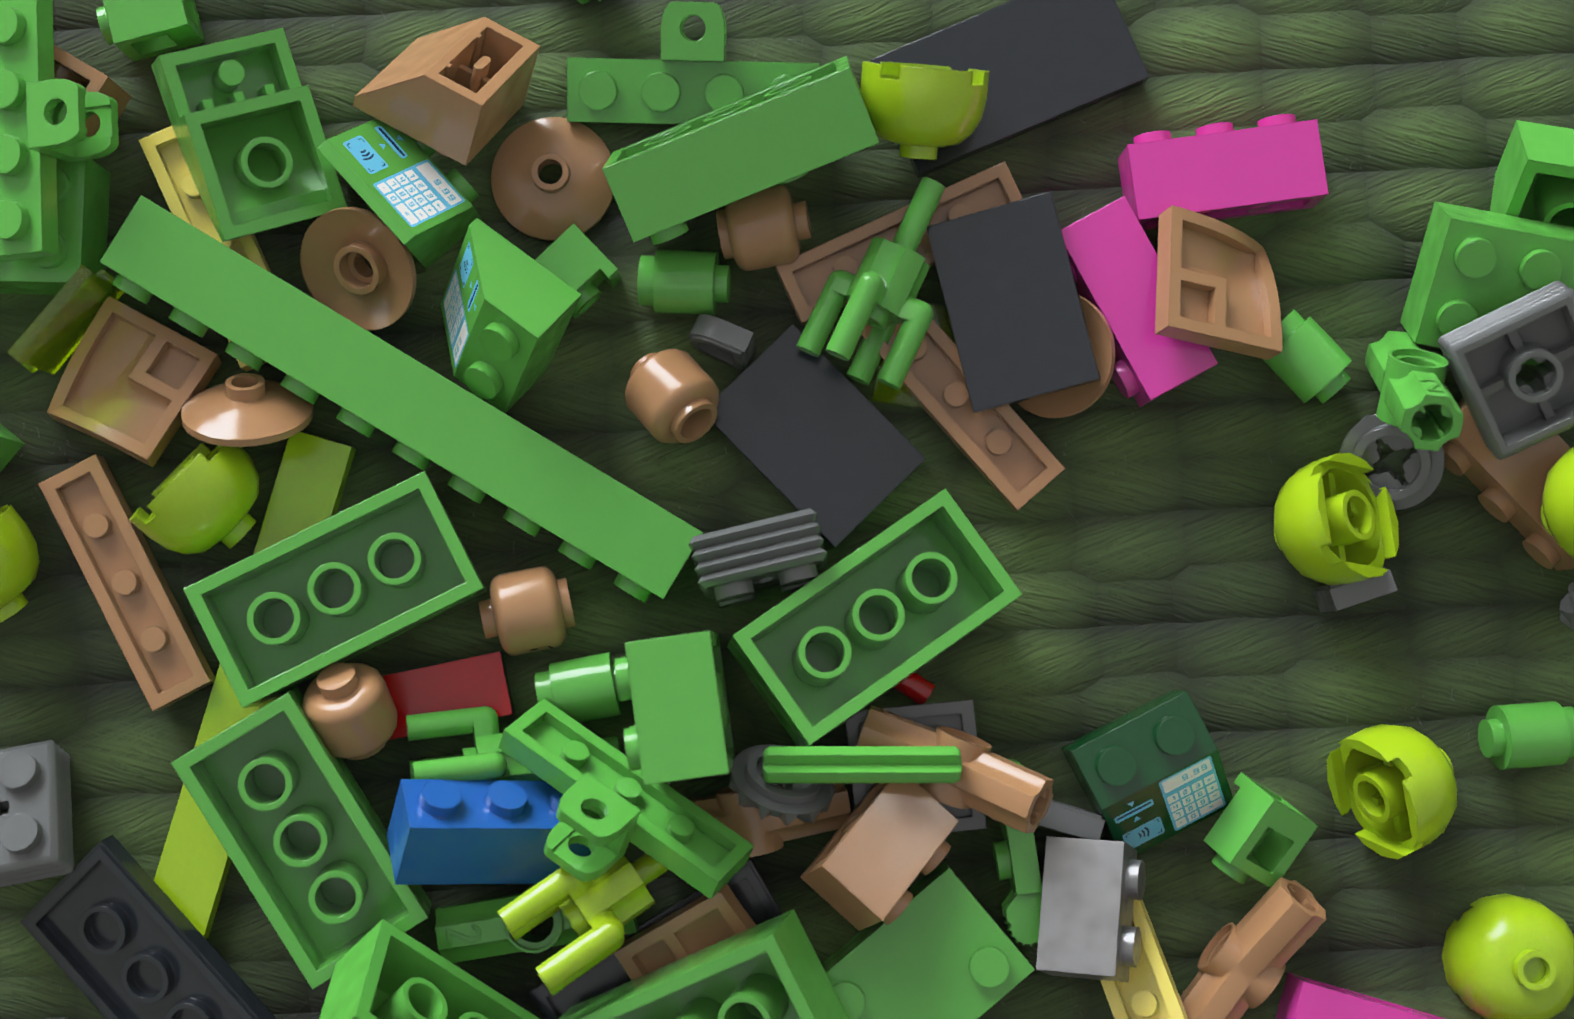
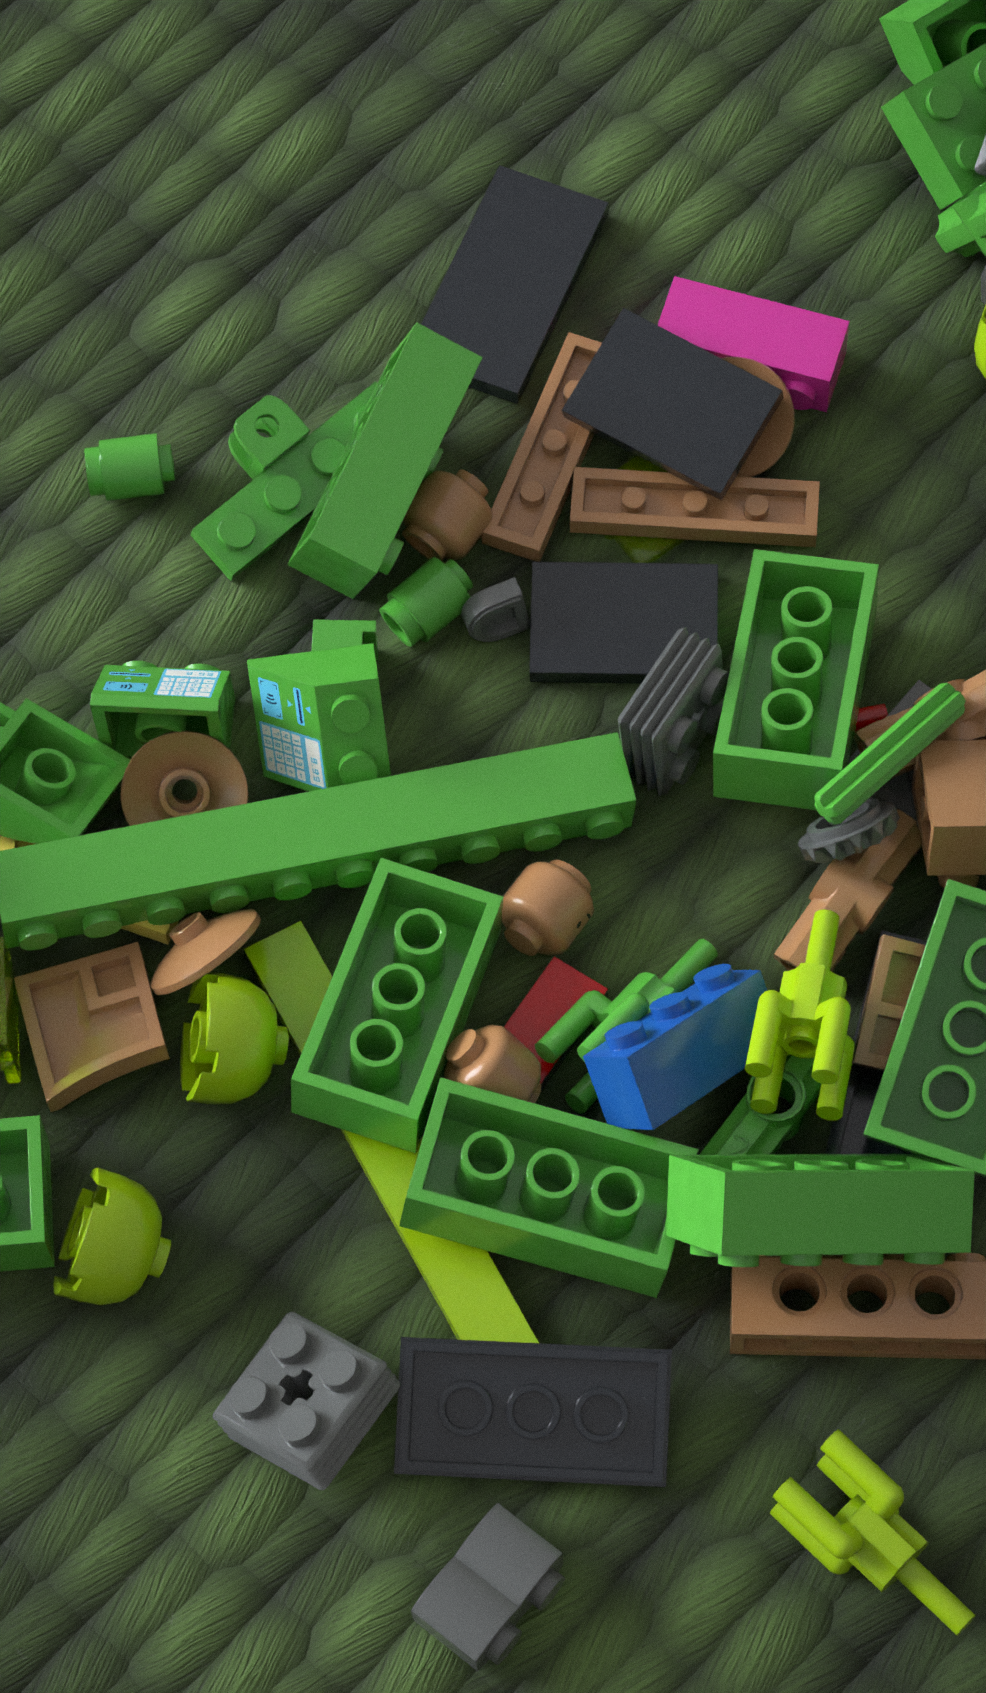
camera: 40 degrees left, 20 degrees down
medium nougat plate [38,454,215,711] -> none
medium nougat slope [353,17,540,166] -> none
medium nougat dish [491,117,614,241] -> none
bright green plate [499,698,754,899] -> none
bright green brick [534,652,632,723] -> none
bright green brick [615,631,735,785] -> none
medium nougat head [625,349,719,444] -> none
bright green plant [796,177,945,390] -> none
lime cylinder [860,61,990,160] -> none
dark pink brick [1118,114,1329,230] -> none
medium nougat plate [1155,205,1283,360] -> none
bright green brick [1262,309,1352,404] -> none

